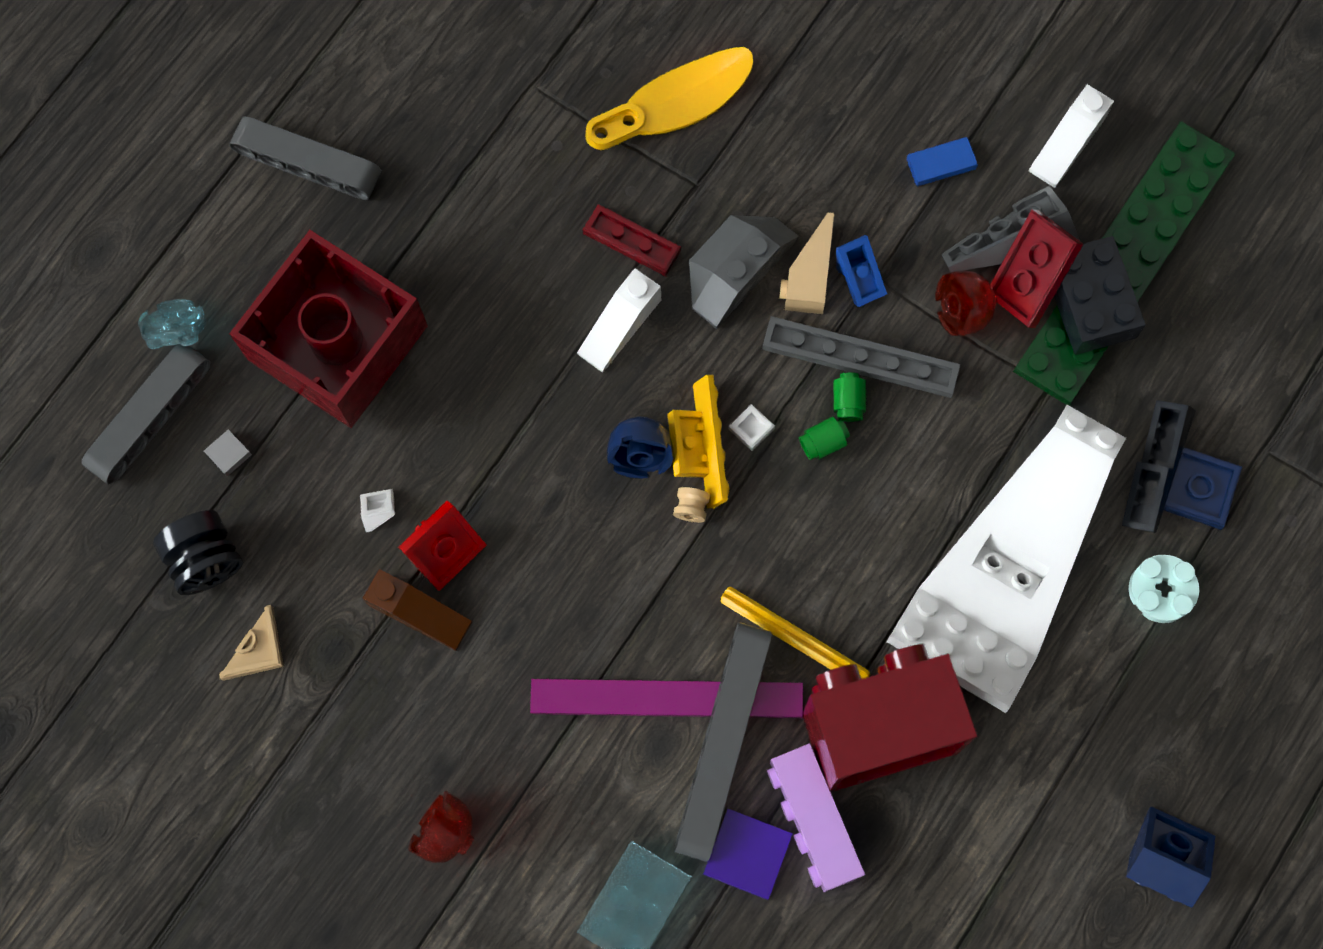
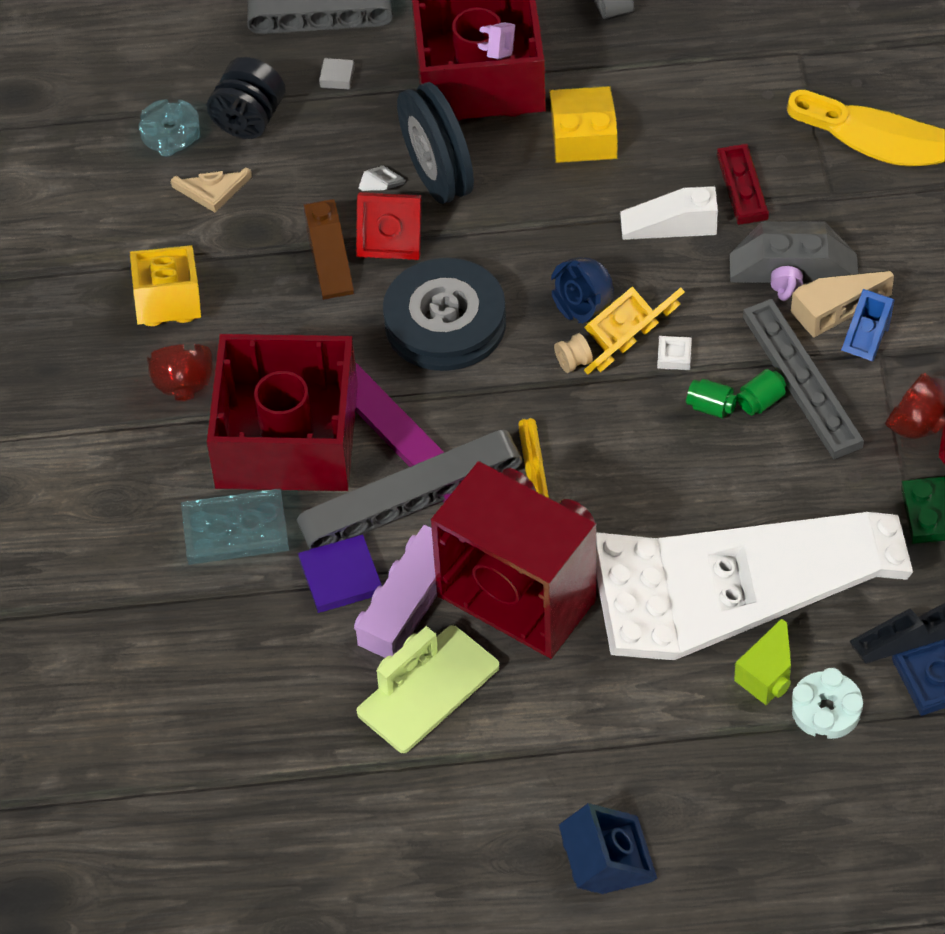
camera: 50 degrees right, 20 degrees down
none -> yellow slope [130,245,201,326]
none -> clear light blue plate [139,99,201,156]
none -> dark red brick [207,334,358,491]
none -> yellowish green bracket [357,625,499,753]
none -> black wheel [383,258,506,371]
none -> black wheel [397,82,474,204]
none -> lavender tile [478,22,515,59]
none -> yellow slope [550,87,617,162]
none -> lime slope [734,619,791,705]
none -> lavender tile [771,266,803,301]

